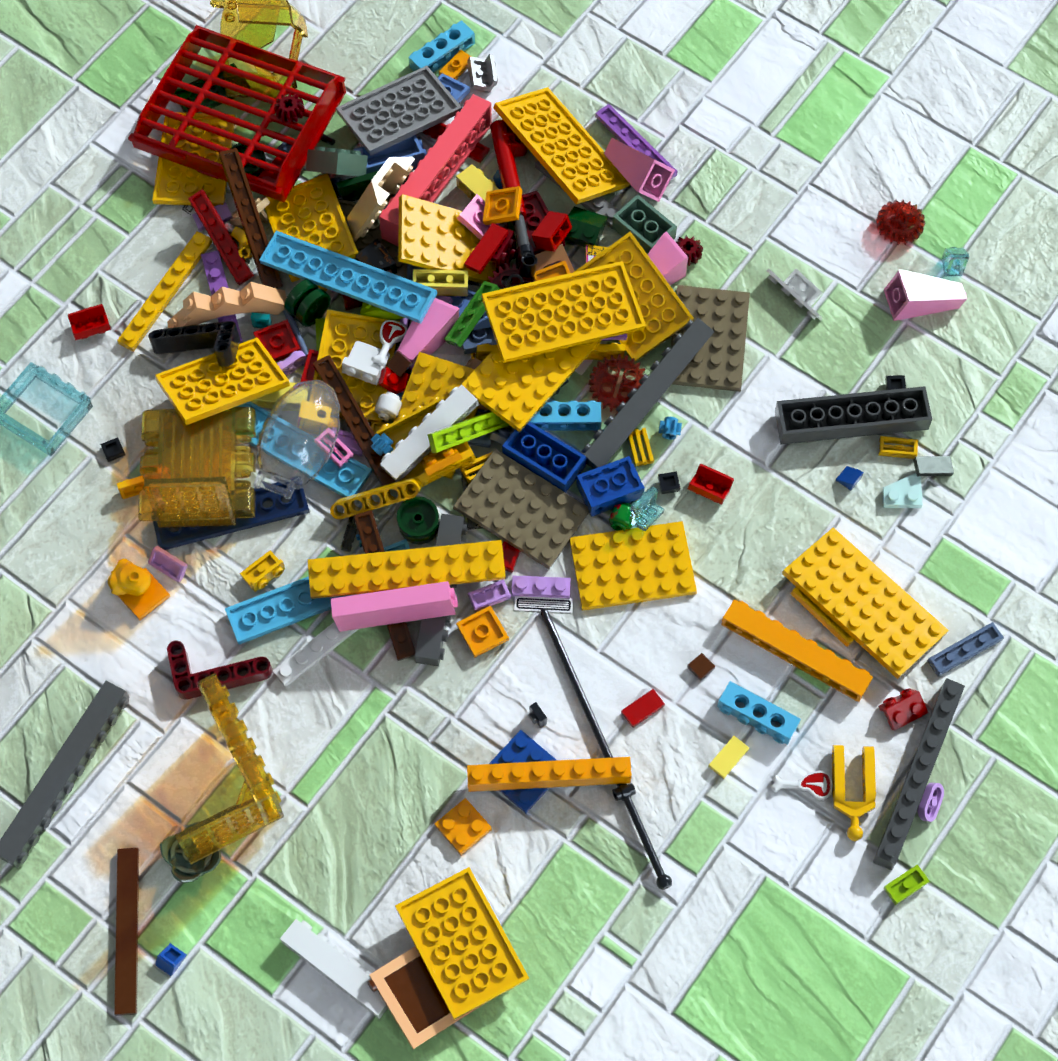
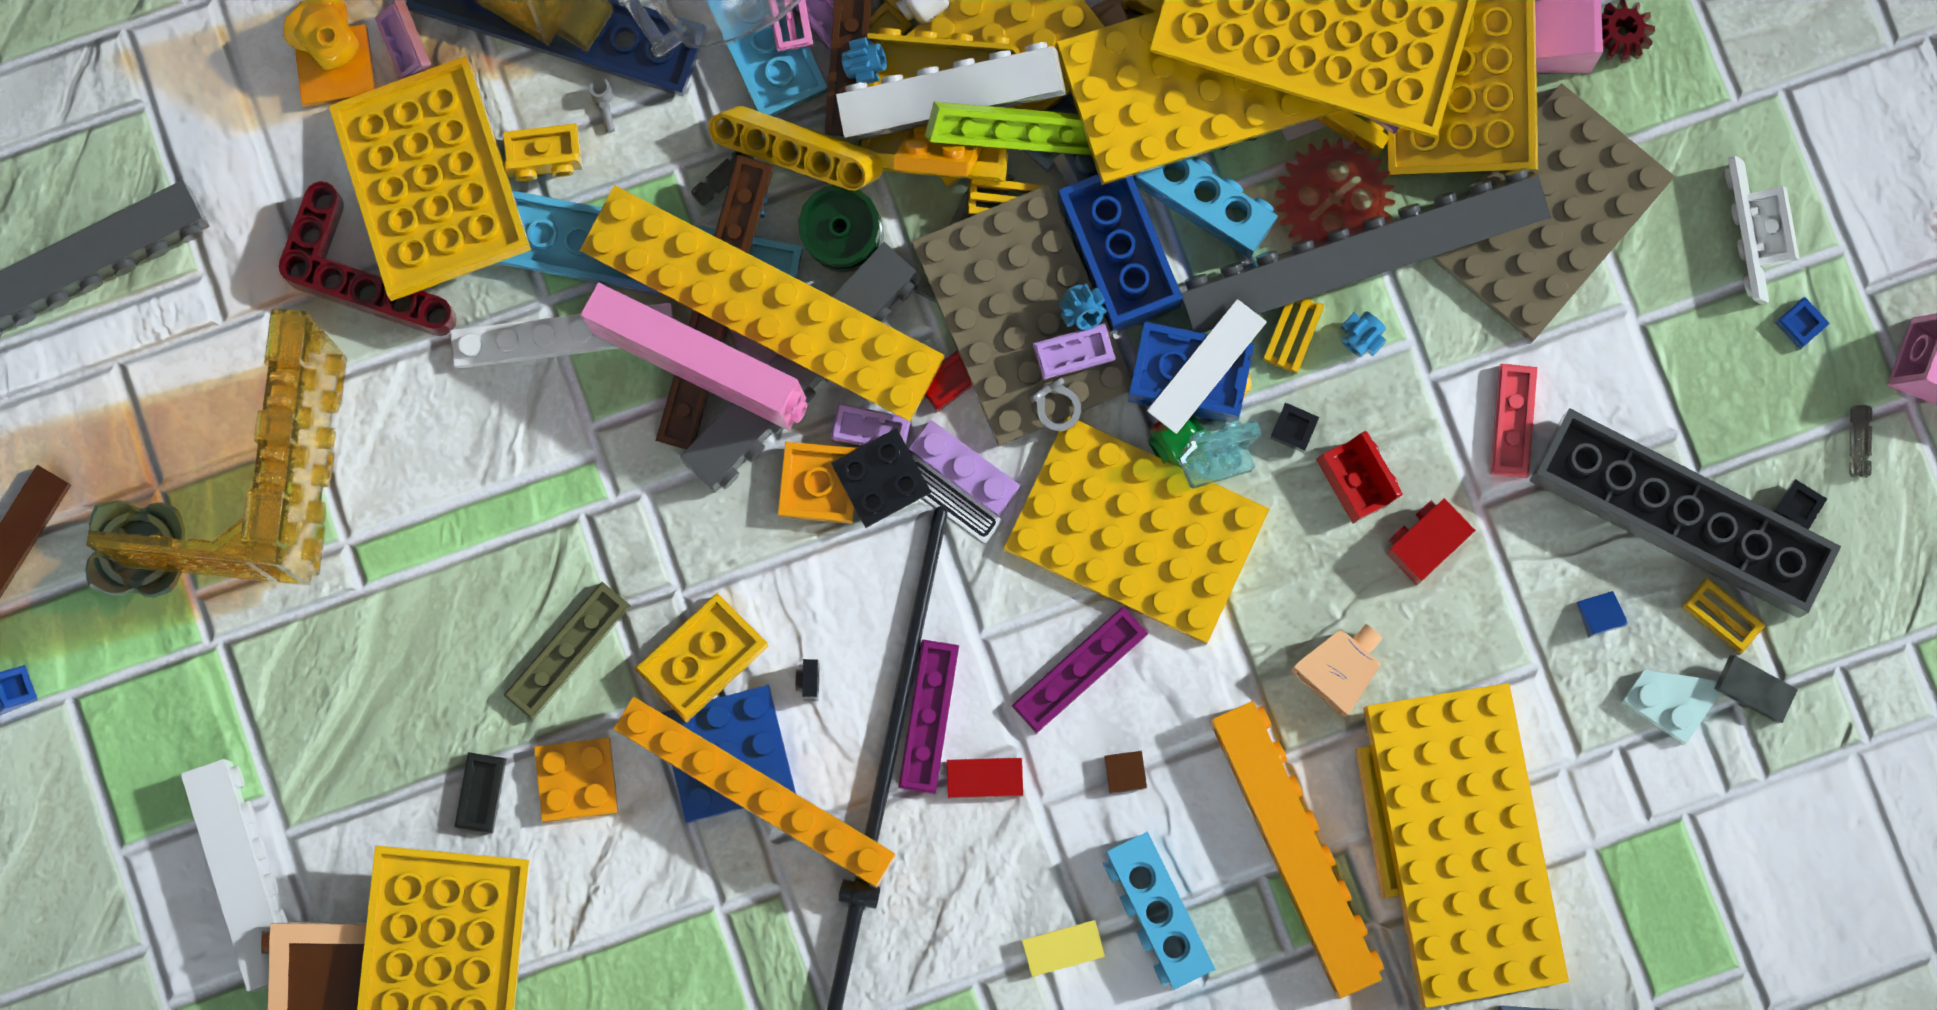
camera: 35 degrees right, 15 degrees up
none -> yellow plate [329,56,531,301]
none -> pearl dark grey tile [454,752,507,833]
none -> olive tile [504,582,631,720]
none -> light grey hand [589,79,615,133]
none -> yellow tile [634,593,769,723]
none -> black hinge [831,428,932,528]
none -> magenta tile [898,639,959,794]
none -> magenta tile [1011,606,1148,735]
none -> light grey piece [1029,377,1081,431]
none -> lavender plate [1033,324,1115,381]
none -> dark azure gear [1058,284,1107,331]
none -> white sticker [1147,299,1267,434]
none -> light nougat torso [1291,624,1382,718]
none -> red brick [1386,498,1476,586]
none -> coral tile [1490,363,1538,478]
none -> blue tile [1775,296,1830,350]
none -> clear smoke axle [1849,405,1872,478]

